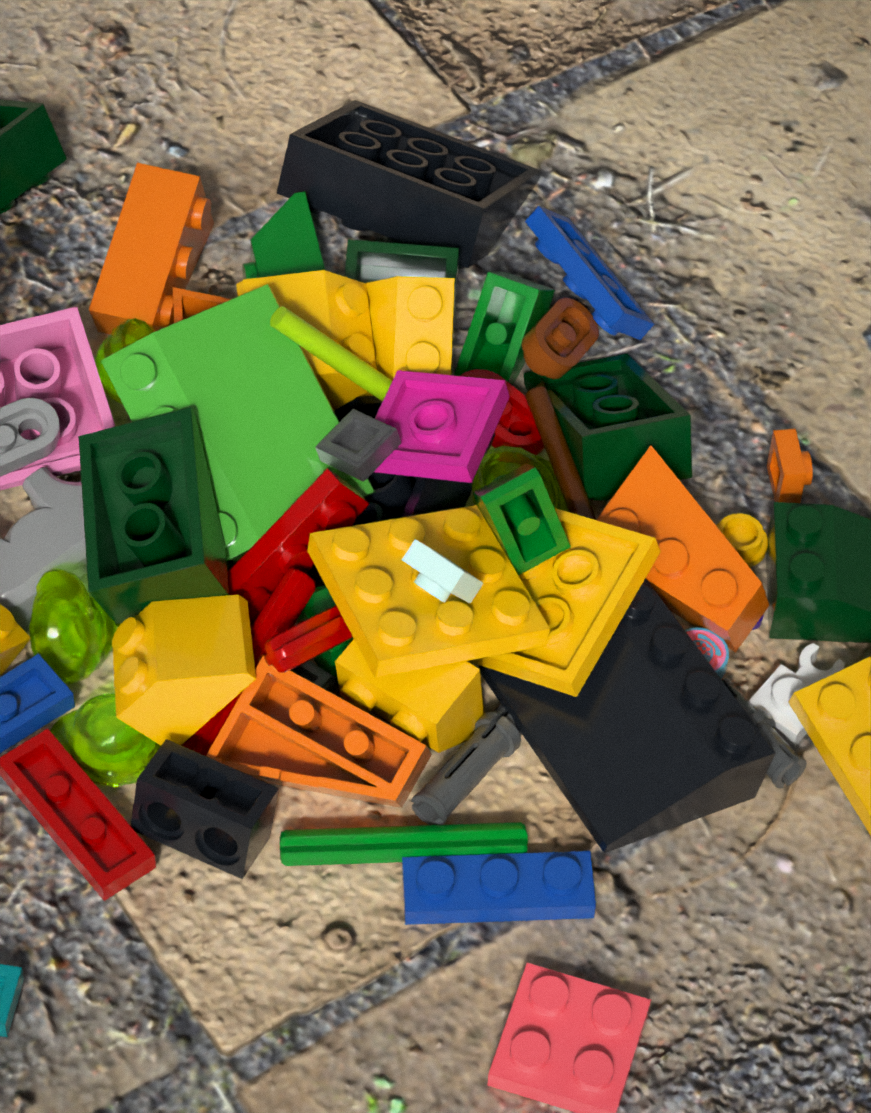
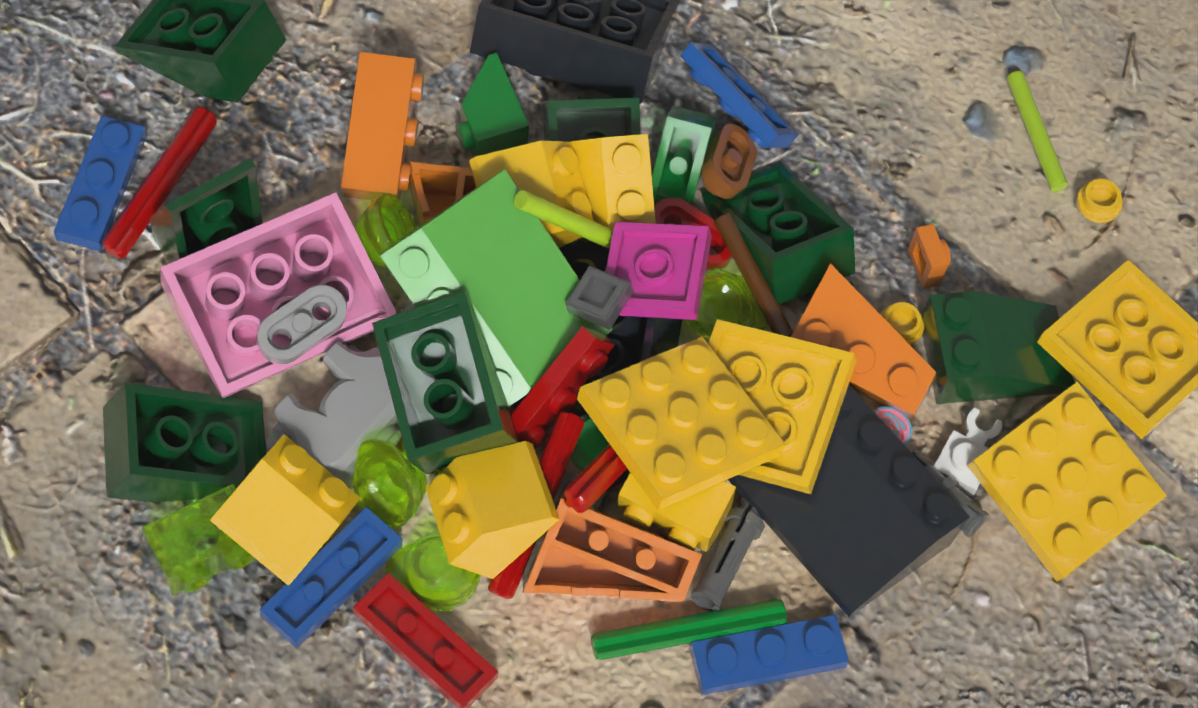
camera: 15 degrees left, 10 degrees up
black brick [130,739,279,879] -> none
light aqua plate [402,539,484,603] -> none
green slope [473,464,571,575] -> none

